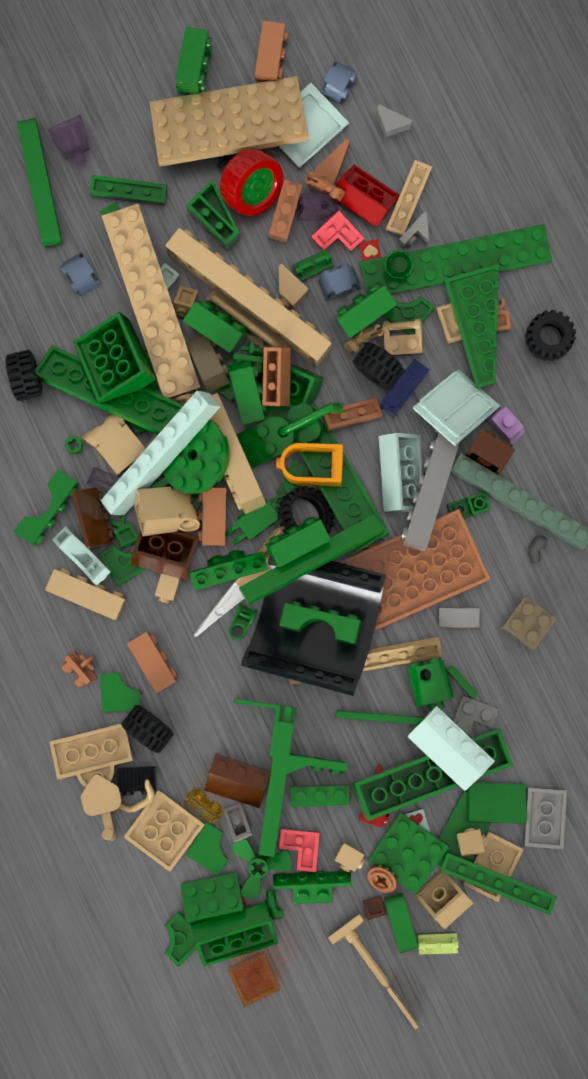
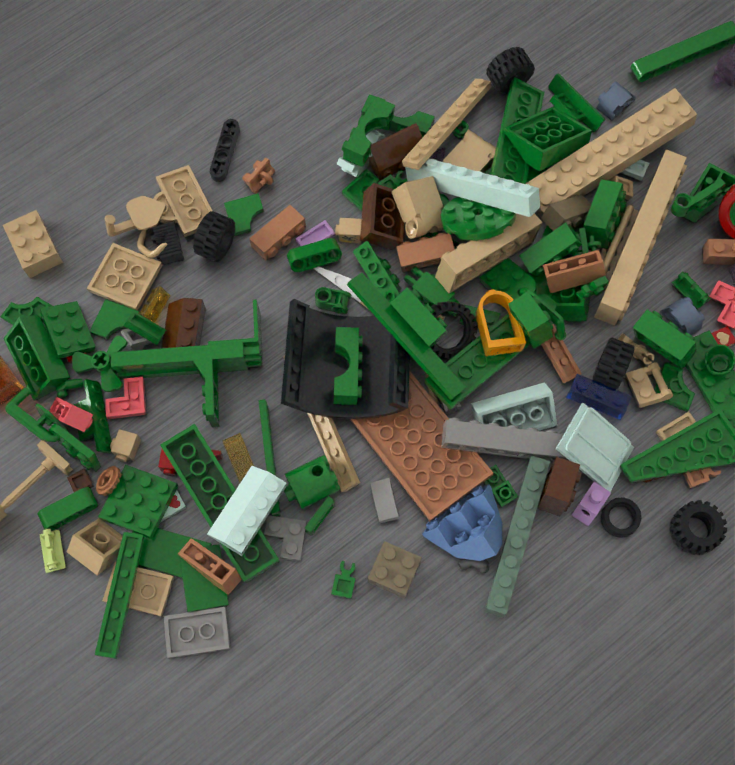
camera: 75 degrees right, 15 degrees down
tan brick [45,567,127,621] -> none
green plate [90,175,167,205] -> none
tan slope [279,263,309,309] -> none
green brick [290,784,350,807] -> none
tan brick [457,828,487,858] -> none
none -> tan brick [3,210,63,278]
none -> green plate [5,385,101,472]
none -> coral slope [49,397,93,432]
none -> green tile [124,311,166,345]
none -> nougat slope [178,538,242,595]
none -> black beam [209,119,240,182]
none -> clear yellow tile [222,433,254,483]
none -> green beam [287,238,342,272]
none -> lavender tile [295,220,336,247]
none -> green plate [331,561,356,599]
none -> green arch [342,97,395,167]
none -> tan plate [402,78,492,170]
none -> medium blue brick [422,484,502,561]
none -> green brick [508,292,553,349]
none -> green bracket [548,73,605,132]
none -> green plate [576,276,609,299]
none -> black tyre [601,497,642,537]
none -> green plate [671,178,726,217]

